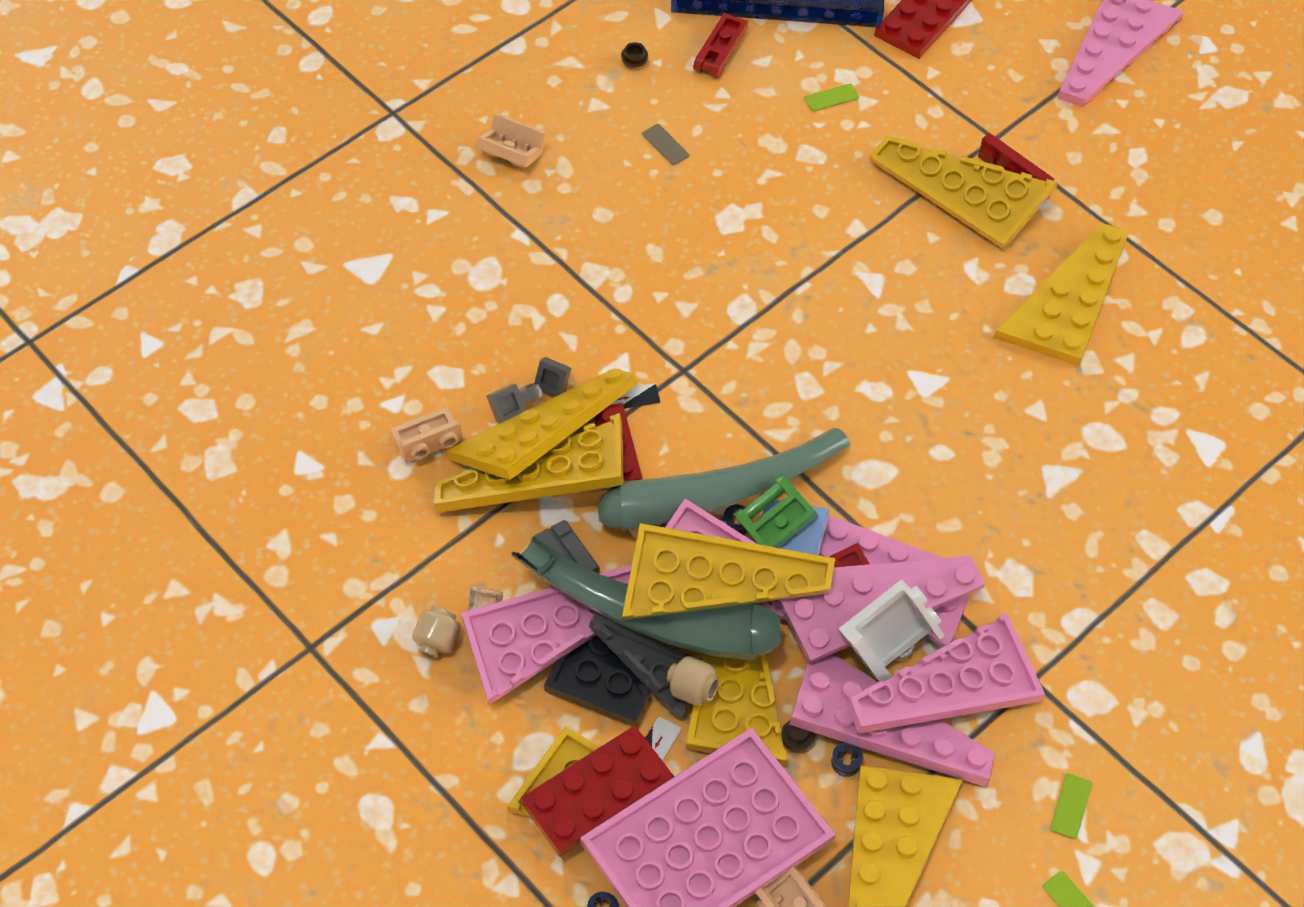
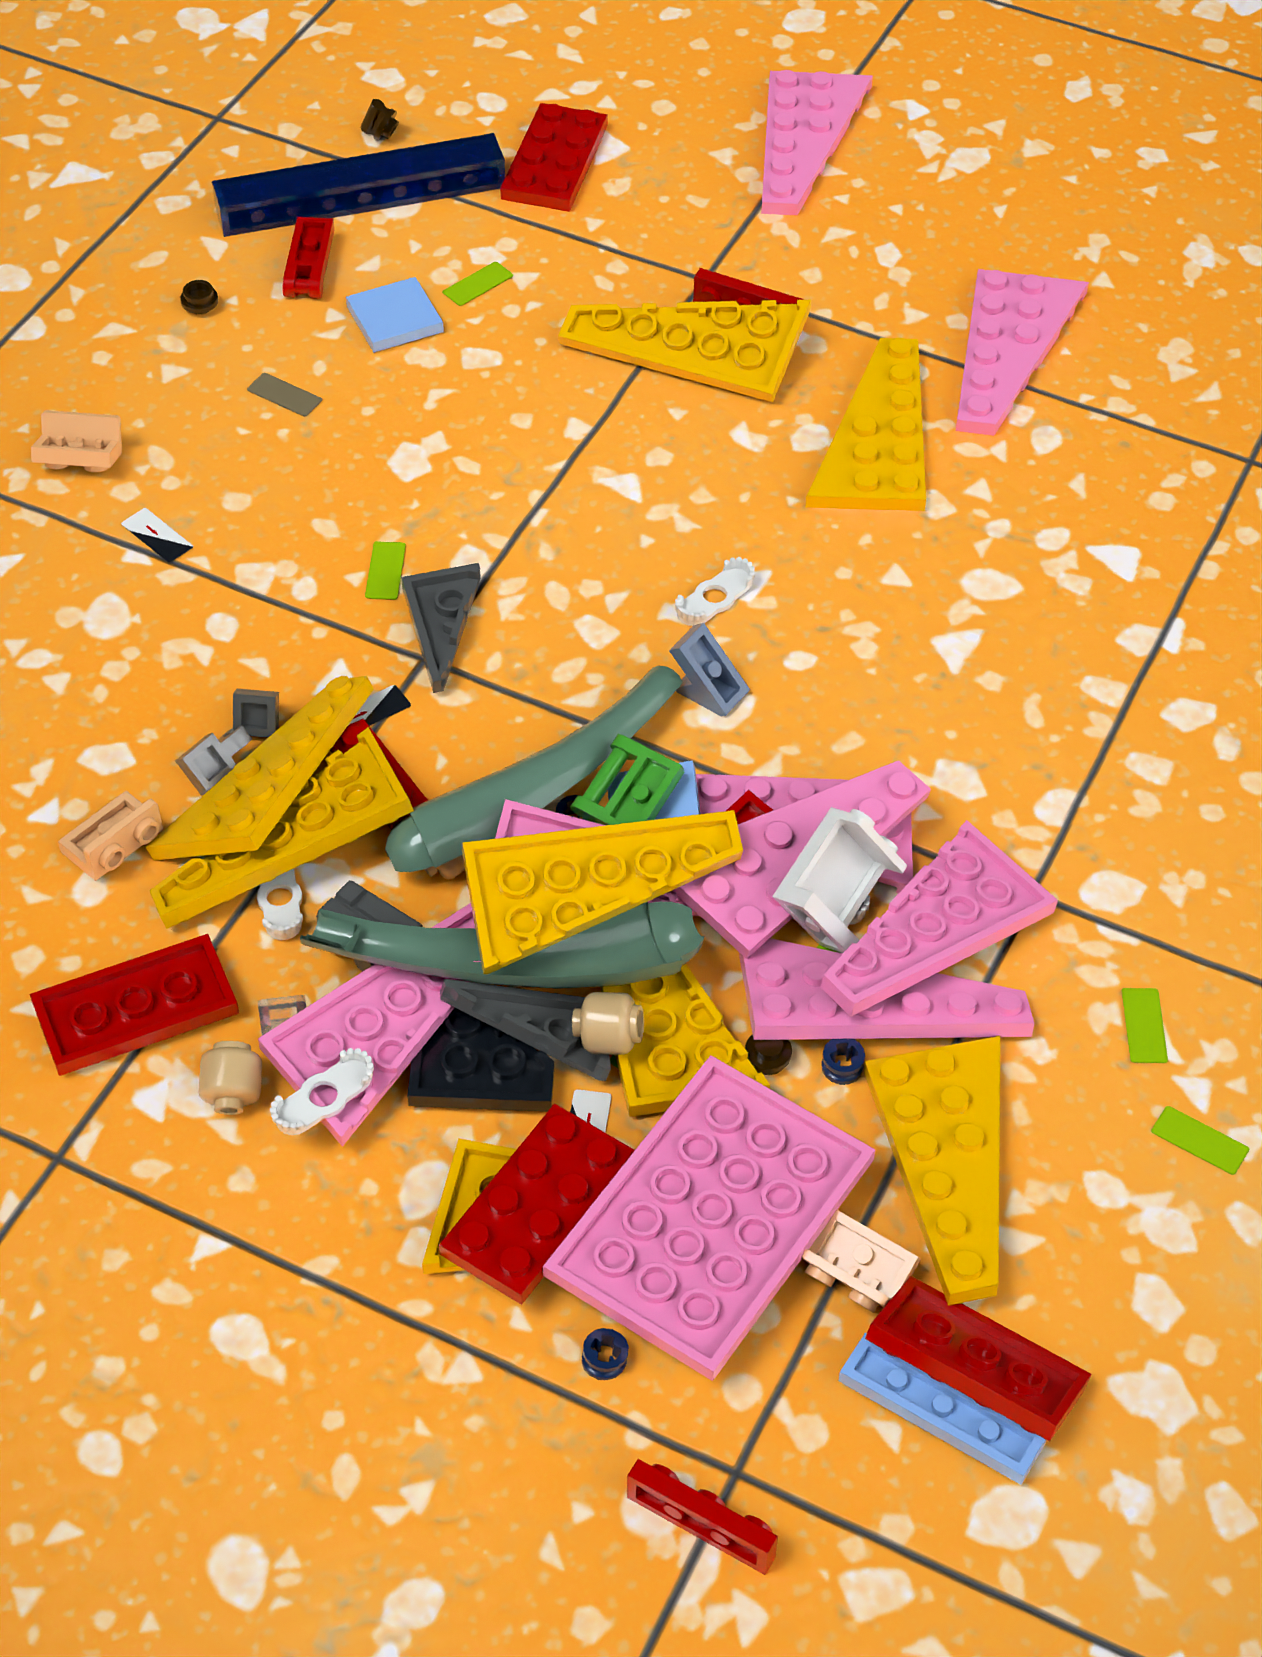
camera: 20 degrees left, 5 degrees down
none -> red plate [29,933,240,1076]
none -> sticker [121,508,193,562]
none -> white piece [257,869,303,940]
none -> white piece [270,1048,374,1135]
none -> light blue tile [346,277,444,353]
none -> lime sticker [365,541,406,600]
none -> dark grey wing [401,563,481,693]
none -> sand blue slope [669,623,750,716]
none -> white piece [675,557,755,626]
none -> bright pink wing [955,269,1089,436]

